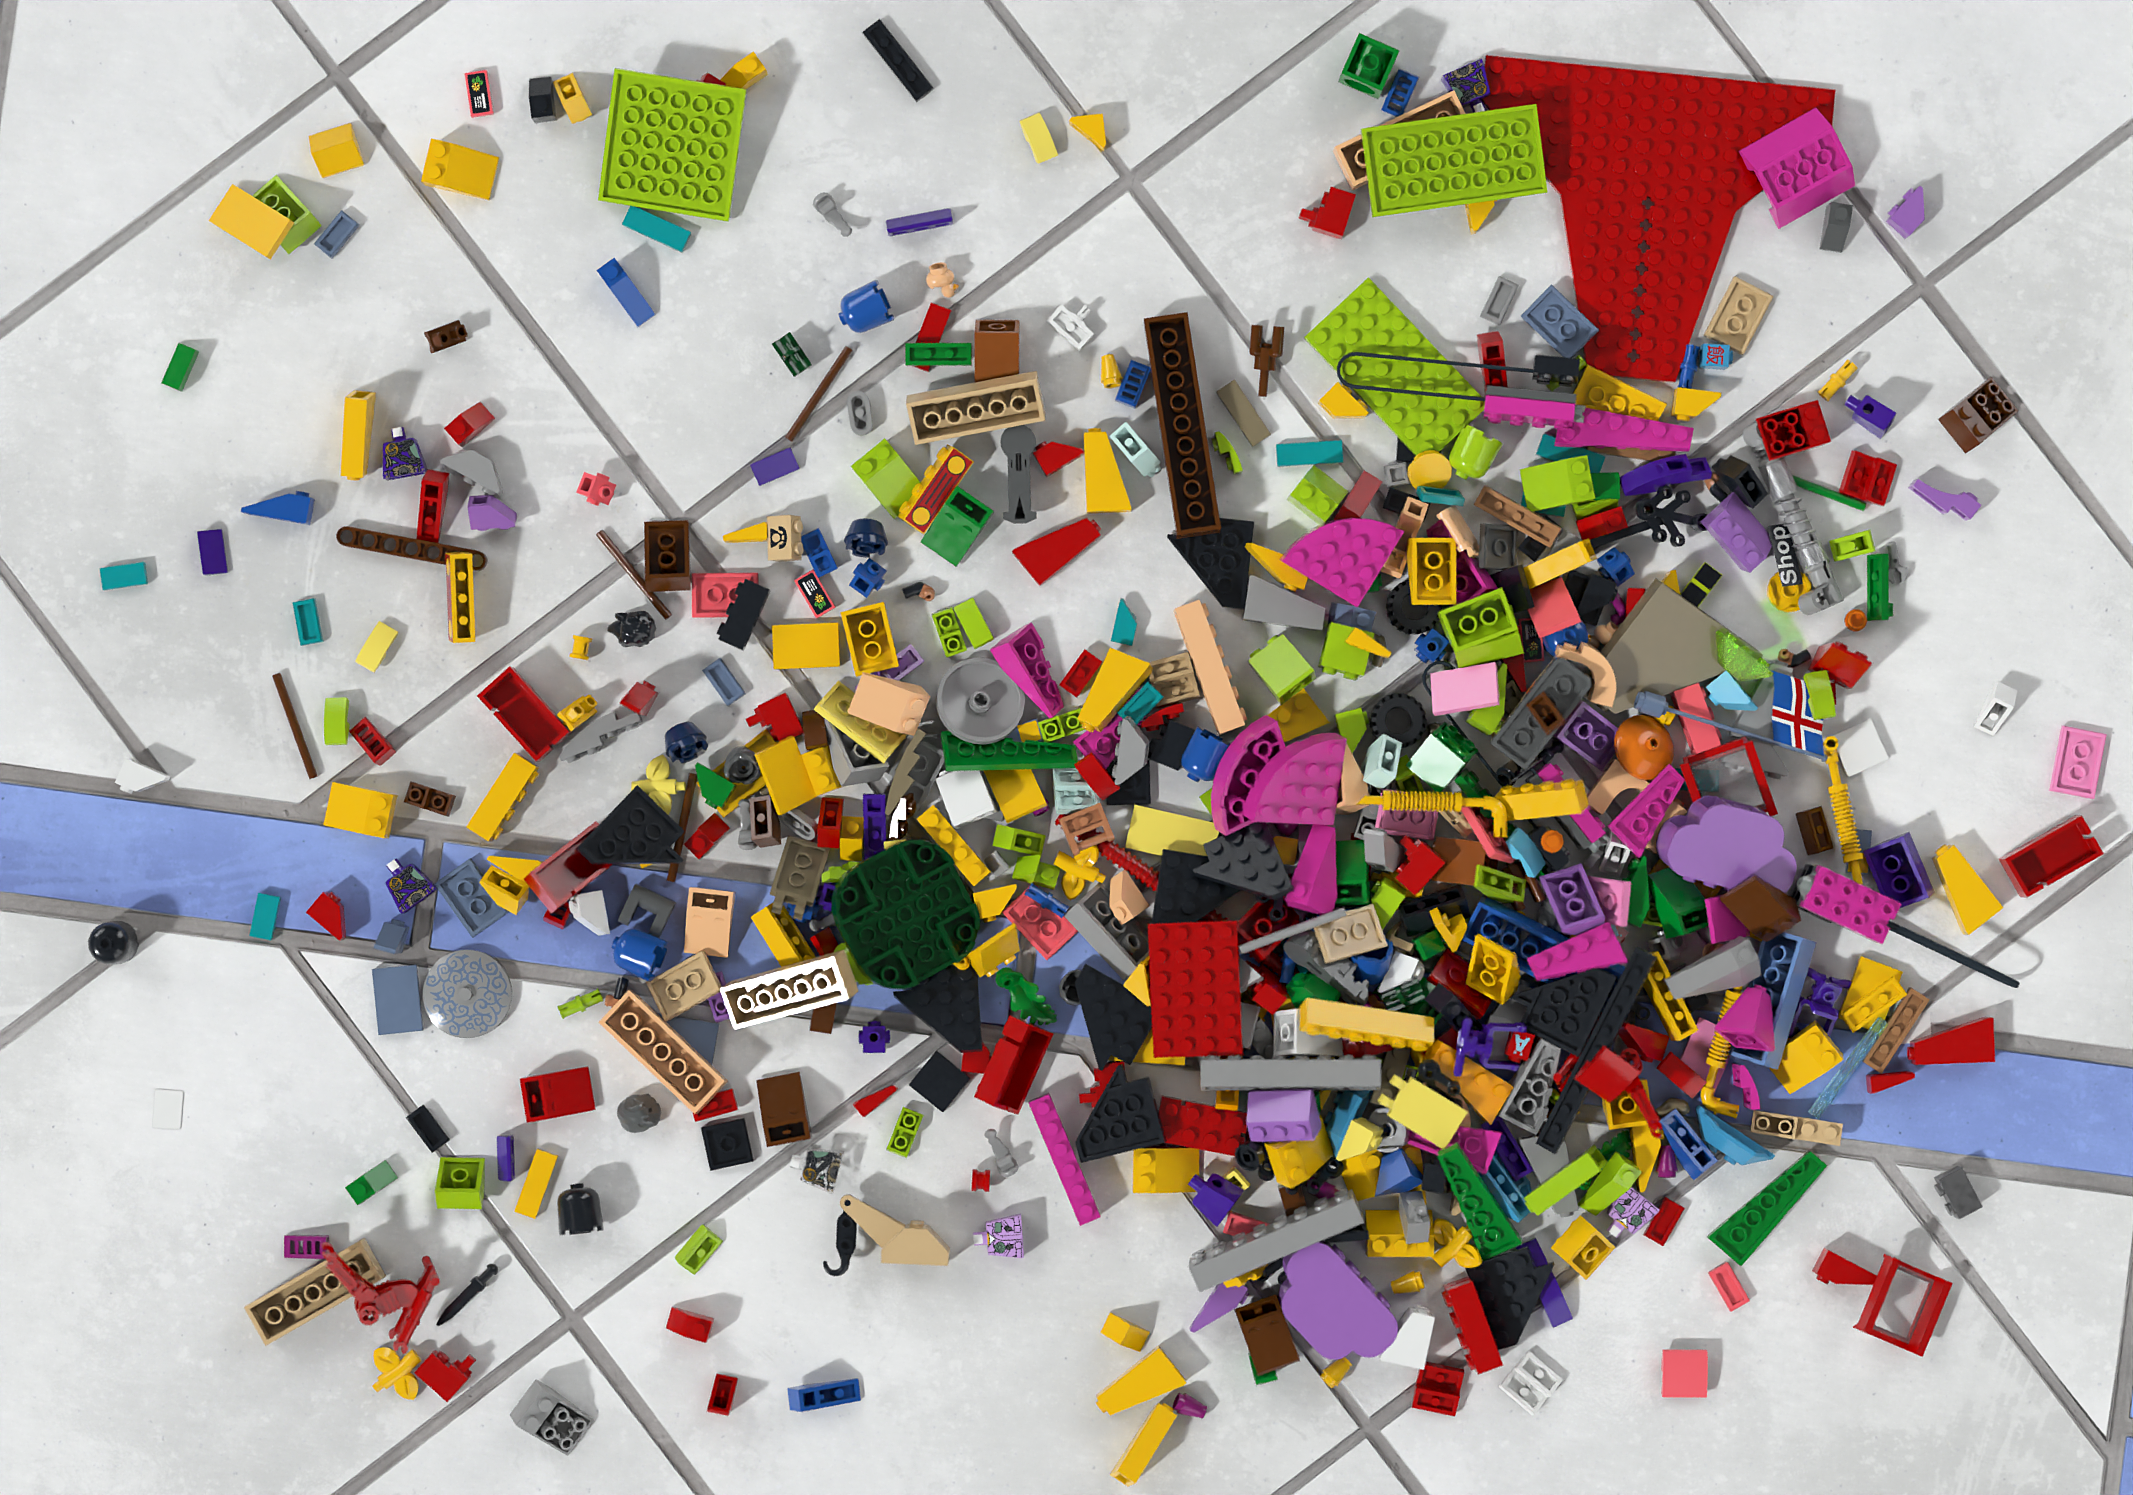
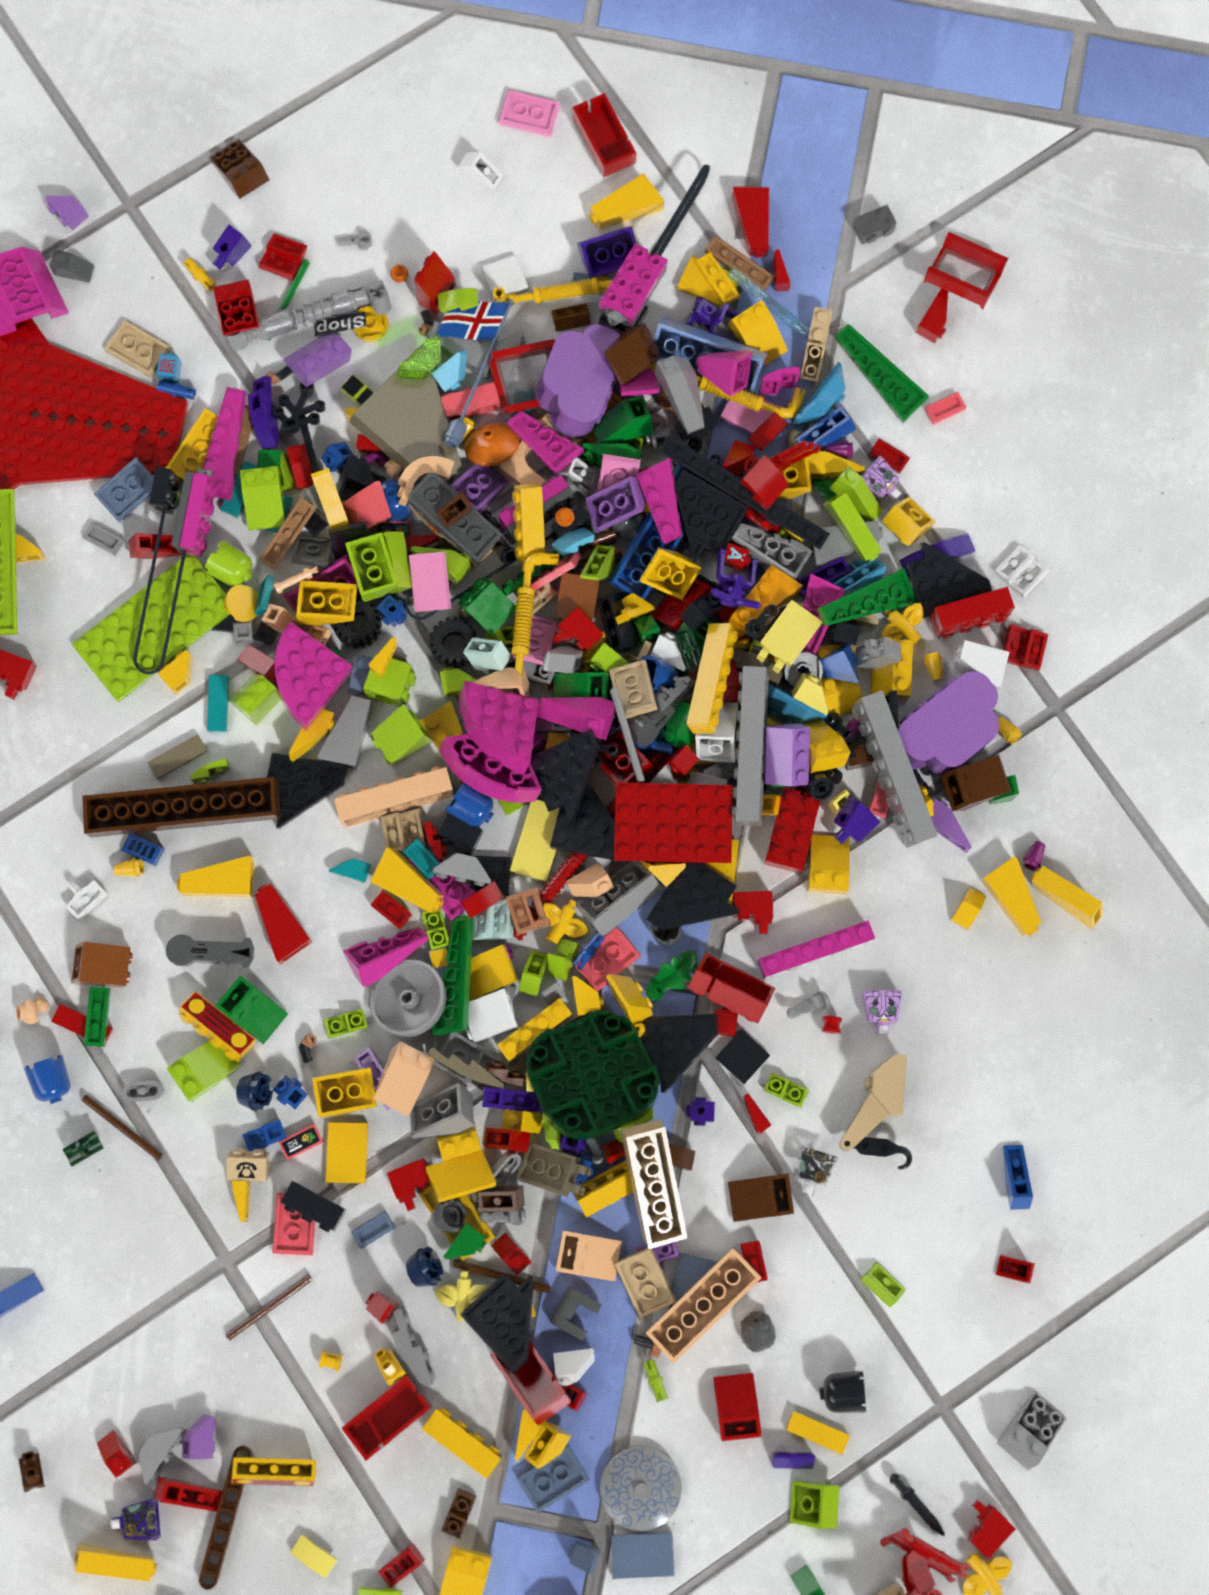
camera: 85 degrees left, 10 degrees down
torso [385,858,438,914] -> none
black tile [406,1104,450,1153] -> none
coral brick [576,472,616,506] -> none
black animal [607,611,656,647] -> none
blue cylinder [611,929,668,982] -> none
reddish brown slope [644,520,691,592] -> none
red slope [666,1307,715,1343] -> none
black tile [701,1118,754,1171] -> none
dark purple slope [750,448,800,486] -> none
reddish brown slope [802,710,829,750] -> none
light yellow tile [814,680,908,764] -> none
tan brick [906,371,1045,445] -> none
lime slope [953,597,994,649] -> none
red slope [1033,441,1084,477] -> none
black wing [1075,1064,1166,1163] -> none
light aqua hinge [1109,422,1161,478] -> none
reddish brown plant [1249,325,1285,397] -> none
yellow brick [1643,951,1699,1041] -> none
coral slope [1661,1350,1708,1398] -> none
yellow slope [1671,387,1721,422] -> none
black hinge [1712,455,1768,509] -> none
lime slope [1829,530,1876,562] -> none
green hinge [1867,554,1893,621] -> none
medium lavender slope [1908,479,1981,521] -> none

